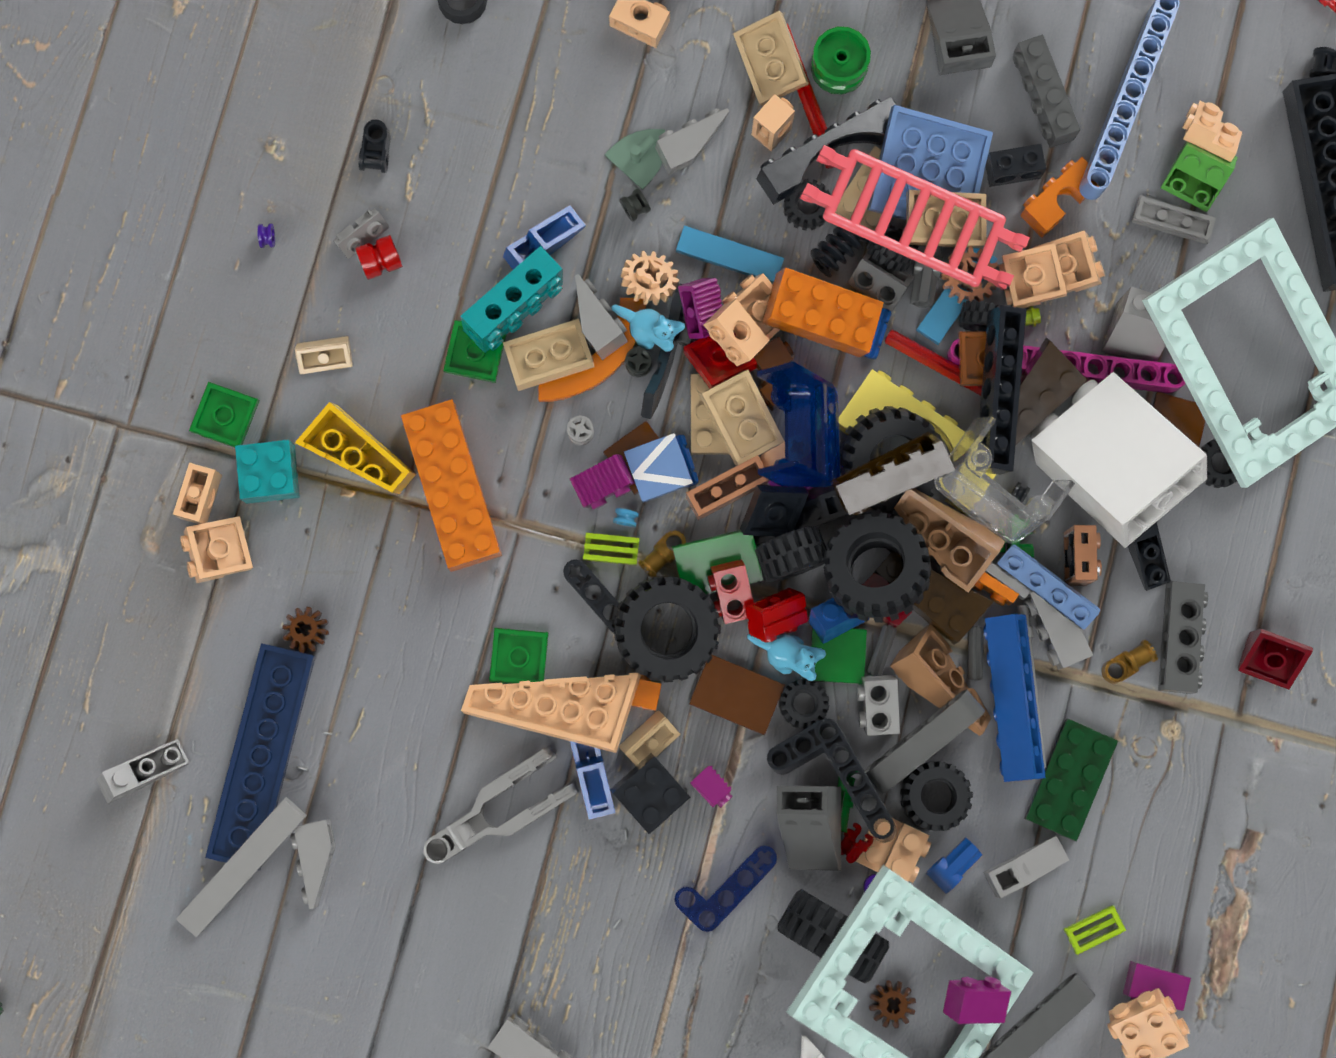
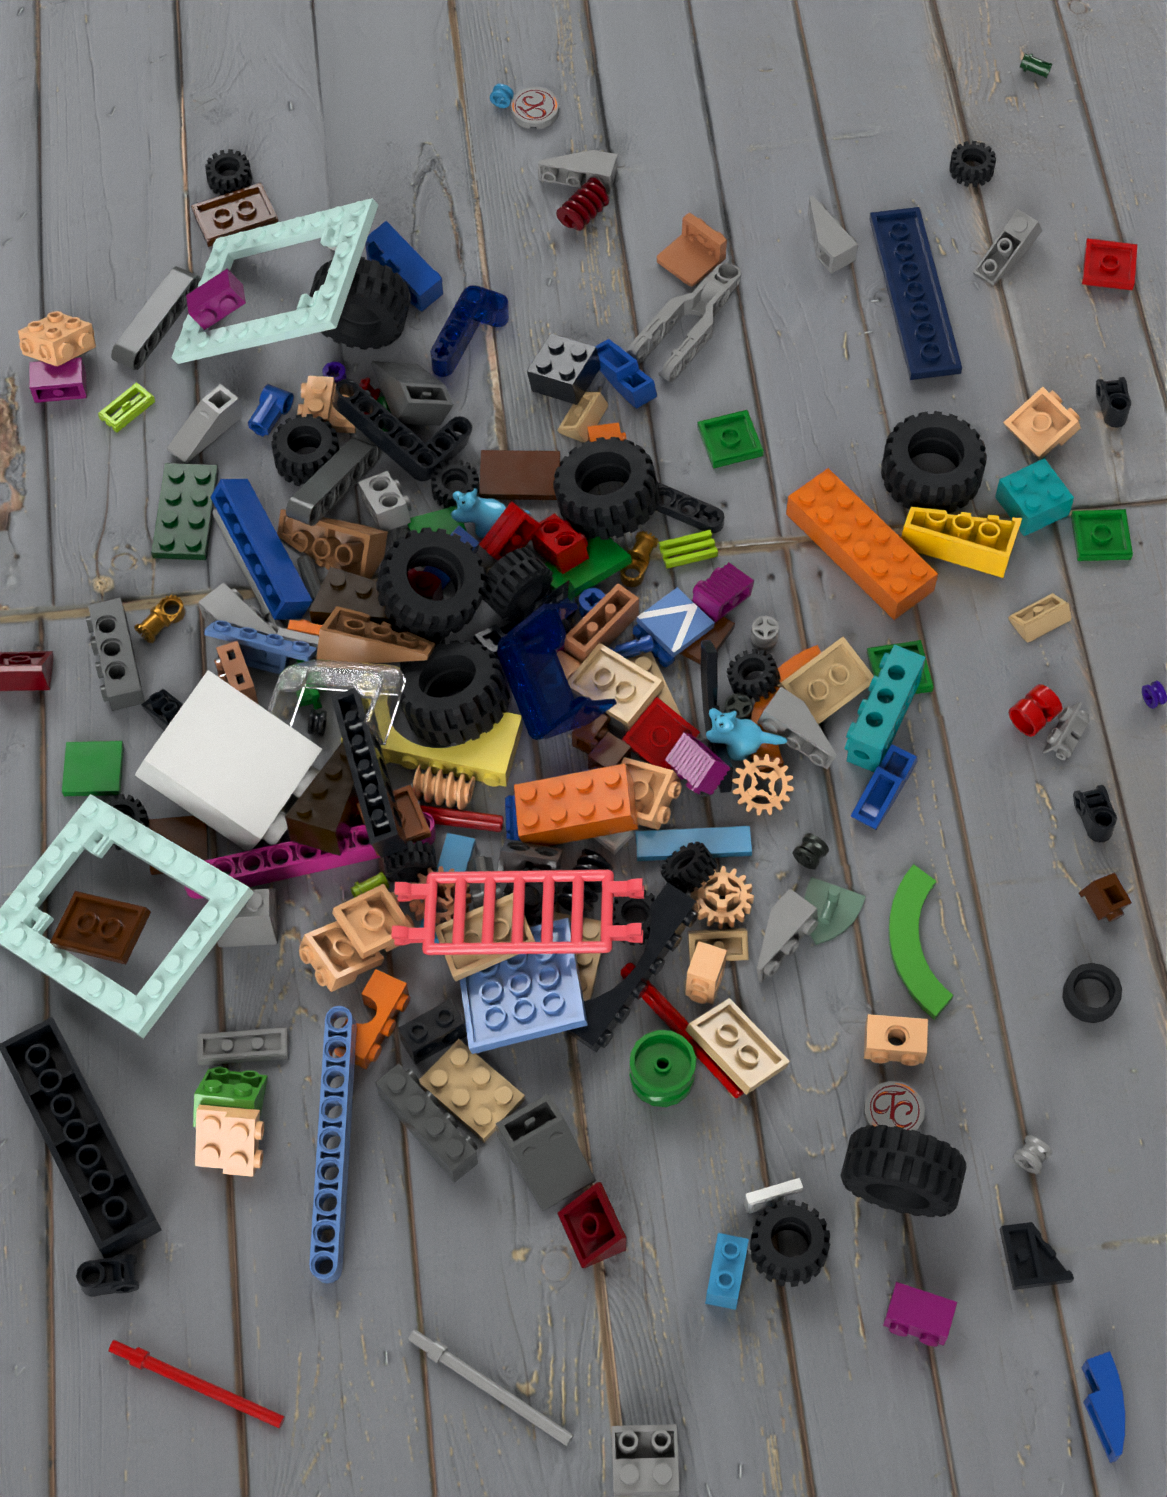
camera: 160 degrees right, 20 degrees down
light nougat brick [173,463,222,524] -> none
light grey tile [176,797,307,937] -> none
reddish brown gear [282,607,329,653] -> none
light nougat wing [461,673,641,753] -> none
dark azure bush [613,508,639,527] -> none
magenta brick [690,766,733,808] -> none
light nougat brick [704,299,770,366] -> none
wedge [830,432,955,515] -> none
reddish brown gear [868,980,916,1029] -> none
none -> reddish brown tile [50,891,151,965]
none -> green tile [62,741,124,797]
none -> blue wedge [365,221,443,312]
none -> light nougat piece [412,764,475,810]
none -> tan plate [418,1039,525,1143]
none -> dark red piece [556,177,610,231]
none -> blue wheel [579,588,605,618]
none -> blue axle [609,635,655,659]
none -> nougat bracket [657,212,727,287]
none -> black tyre [661,842,717,894]
none -> tan slope [688,928,749,963]
none -> light nougat gear [690,866,754,929]
none -> black tyre [727,649,781,702]
none -> black tyre [881,411,987,514]
none -> bright green tile [888,864,954,1020]
none -> black tyre [949,141,996,187]
none -> reddish brown brick [1079,872,1132,922]
none -> red plate [1082,238,1138,291]
none -> black piece [1096,377,1131,428]

